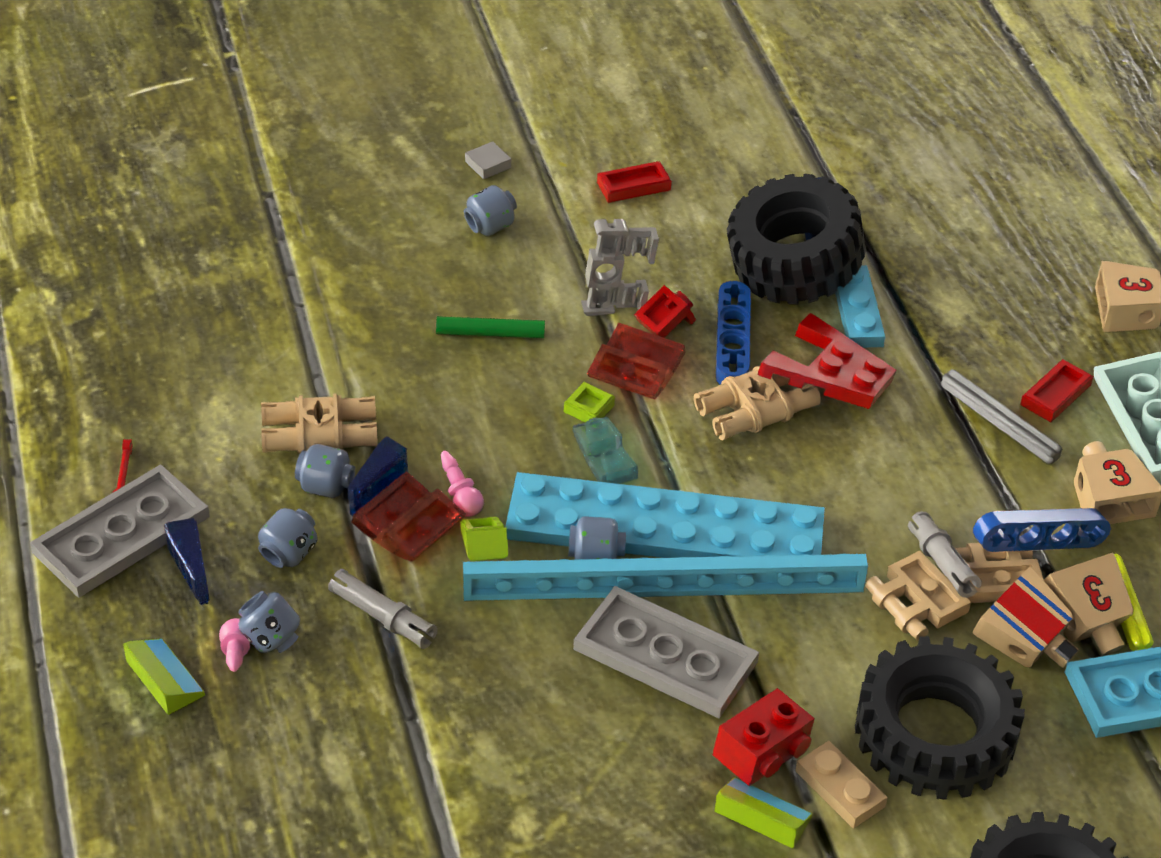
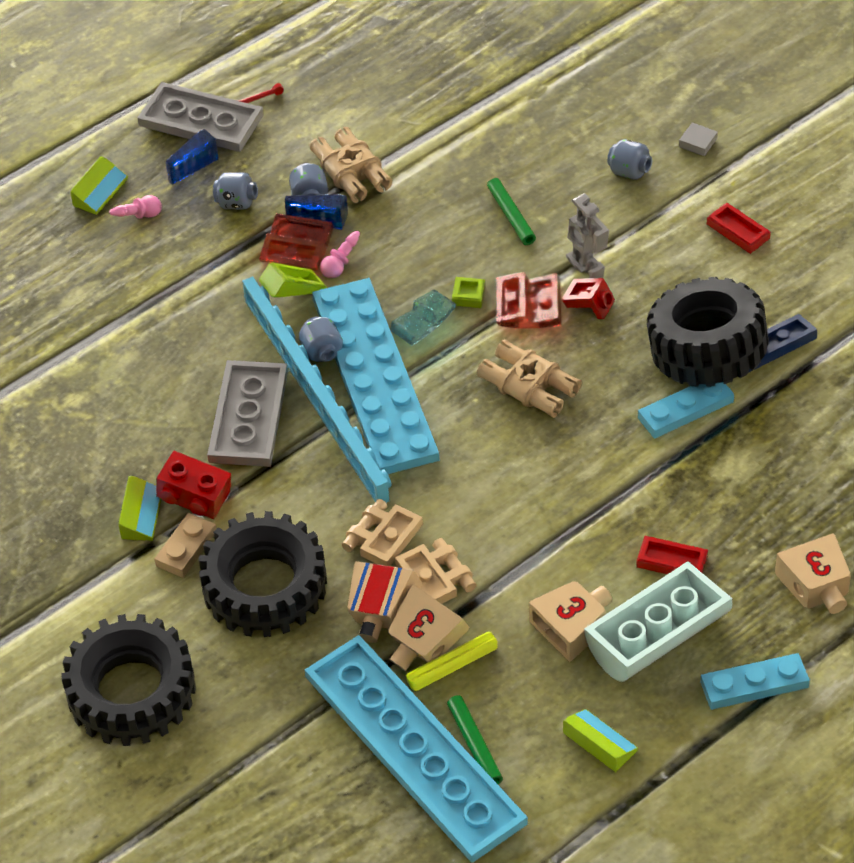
camera: 70 degrees right, 5 degrees up
sand blue head [238,591,300,653] -> none
light grey pin [328,569,437,649] -> none
blue beam [715,281,751,385] -> none
red wing [757,313,897,409] -> none
light grey pin [908,511,982,598] -> none
axle [941,369,1063,464] -> none
blue beam [973,508,1111,552] -> none

